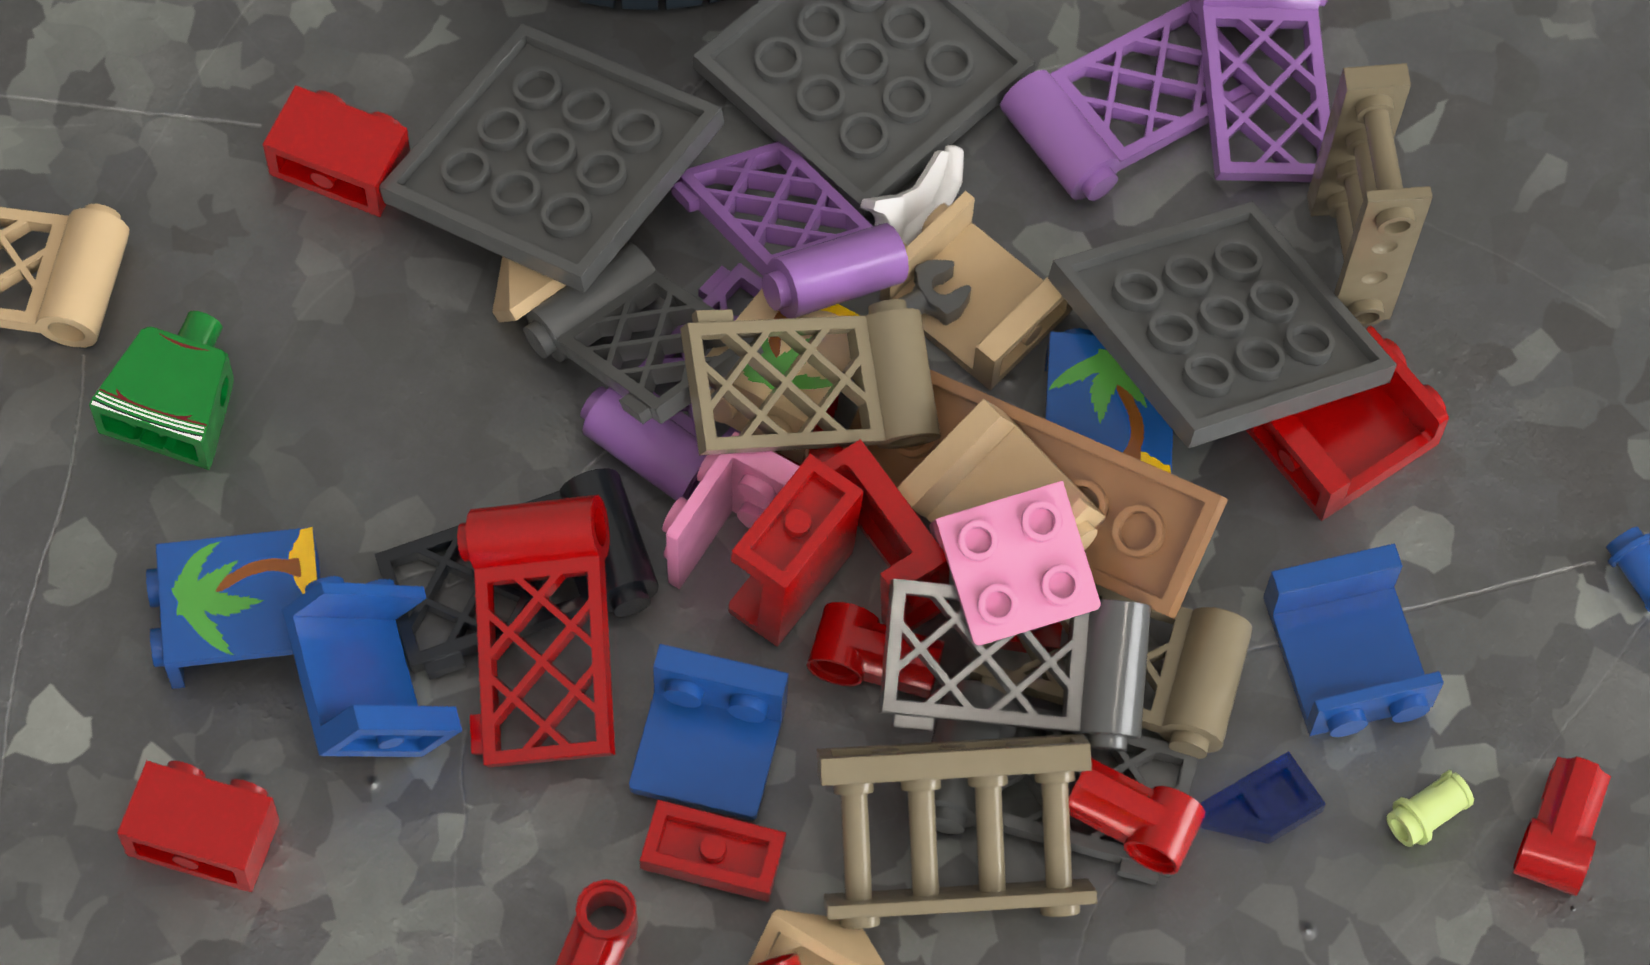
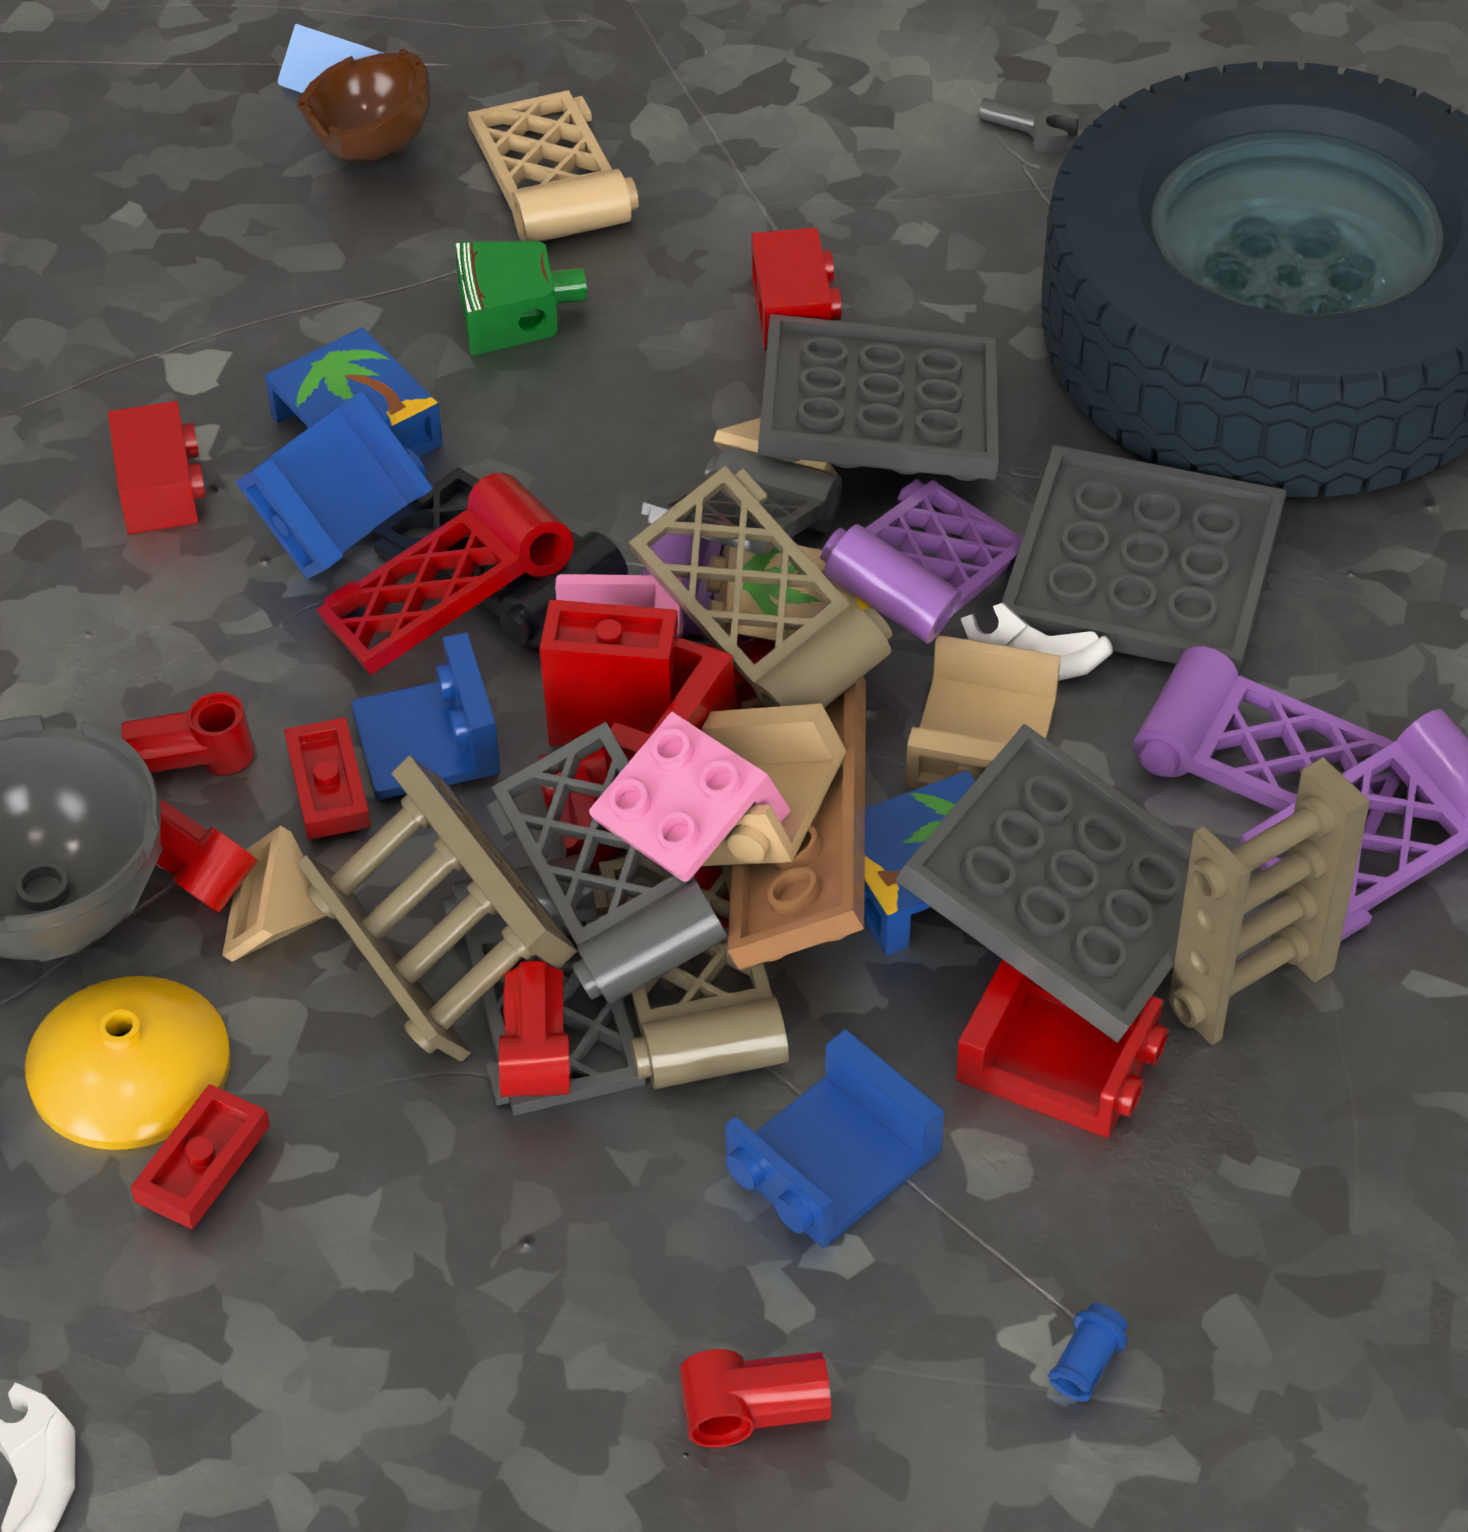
camera: 65 degrees right, 15 degrees down
dark grey bar [867,260,971,325] -> none
clear blue tile [1200,751,1326,844] -> none
yellowish green pin [1387,770,1474,847] -> none

